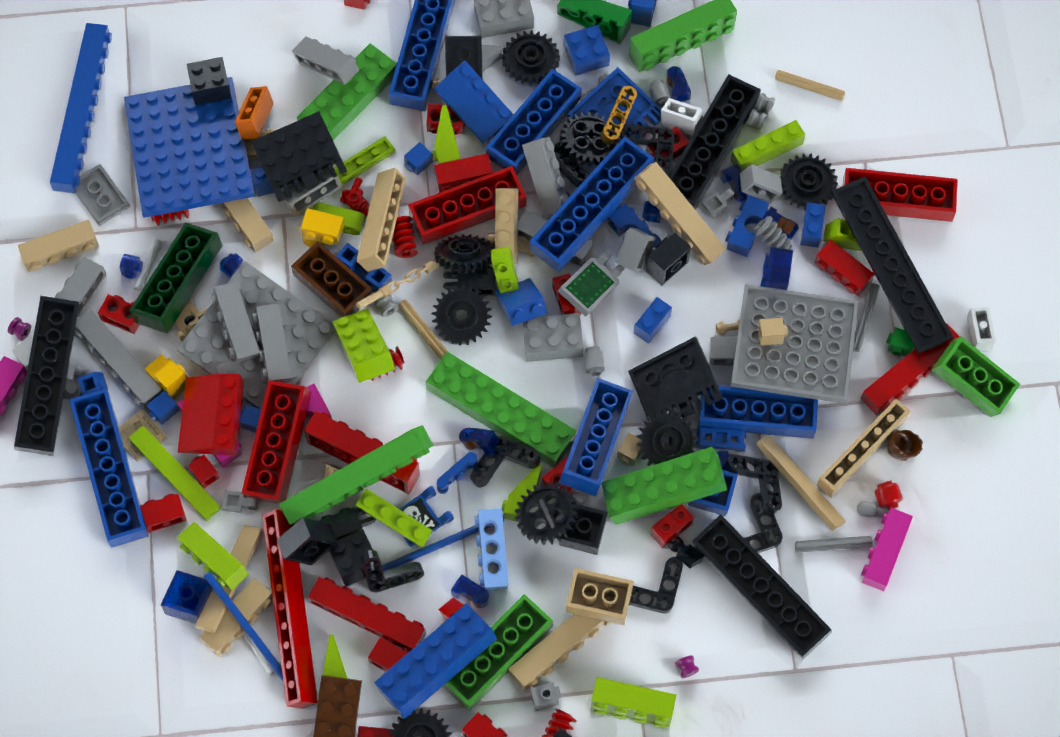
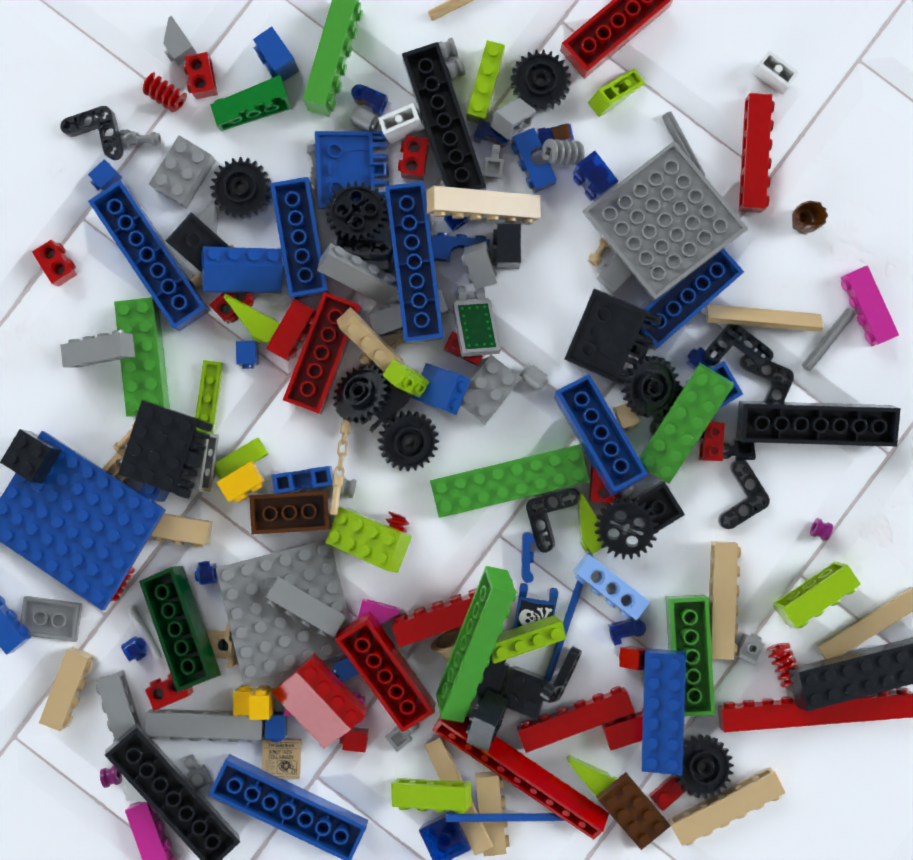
camera: 45 degrees left, 20 degrees up
blue brick [77,372,108,395] -> none
lime tile [128,425,221,521] -> none
red brick [140,494,187,533] -> none
light grey brick [211,281,260,364] -> none
orange brick [235,86,274,140] -> none
red piece [340,177,370,217] -> none
tan brick [356,167,406,272] -> none
red piece [392,216,418,258] -> none
tan axle [398,299,447,360] -> none
clear blue leg [459,428,499,456] -> none
blue brick [563,25,610,76] -> none
tan brick [565,568,634,625] -> none
pearl gold beam [601,86,637,144] -> none
black beam [620,125,674,177] -> none
blue brick [633,297,672,344] -> none
blue plate [695,427,746,452] -> none
tan brick [758,318,788,345] -> none
blue brick [800,202,826,248] -> none
red brick [814,240,875,297] -> none
tan brick [816,399,911,498] -> none
black plate [831,177,954,355] -> none
light grey cylinder [857,501,885,517] -> none
red head [874,480,903,511] -> none
green brick [886,327,913,357] -> none
bright green brick [932,336,1020,417] -> none

